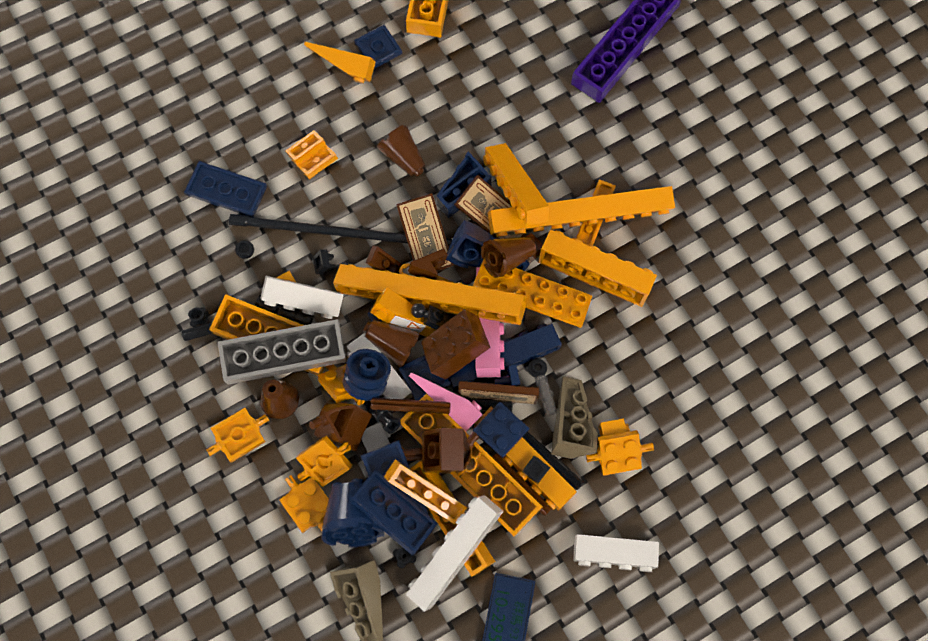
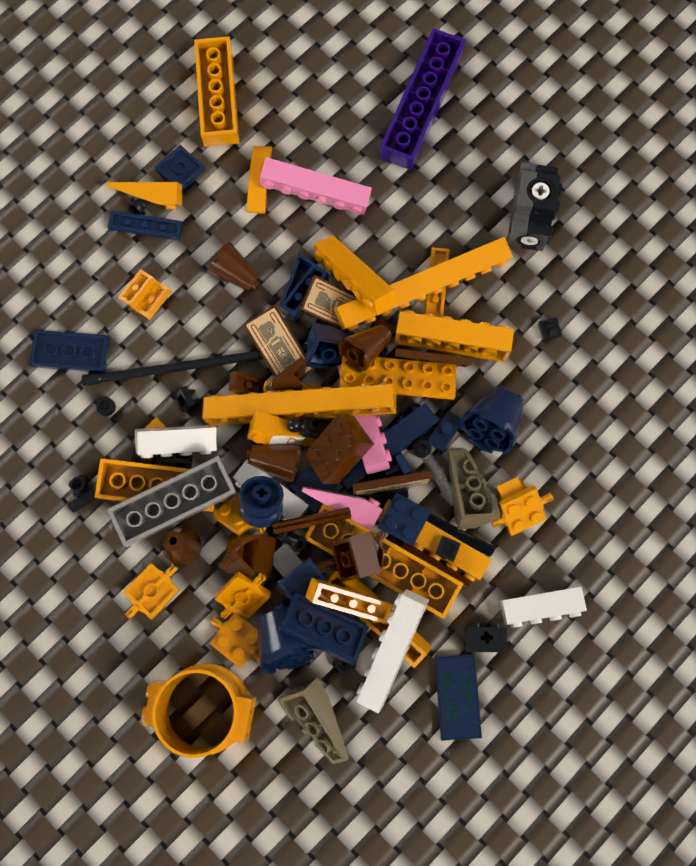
camera: 10 degrees left, 5 degrees up
none -> dark blue plate [107,210,183,241]
none -> black plate [128,197,146,215]
none -> light orange cylinder [141,663,256,758]
none -> light orange slope [247,146,272,214]
none -> bright pink brick [259,157,372,215]
none -> reddish brown tile [395,349,473,367]
none -> dark blue tile [428,410,461,453]
none -> dark blue cone [459,385,524,454]
none -> black brick [464,623,507,652]
none -> piece [507,162,562,251]
none -> black tile [538,318,562,341]

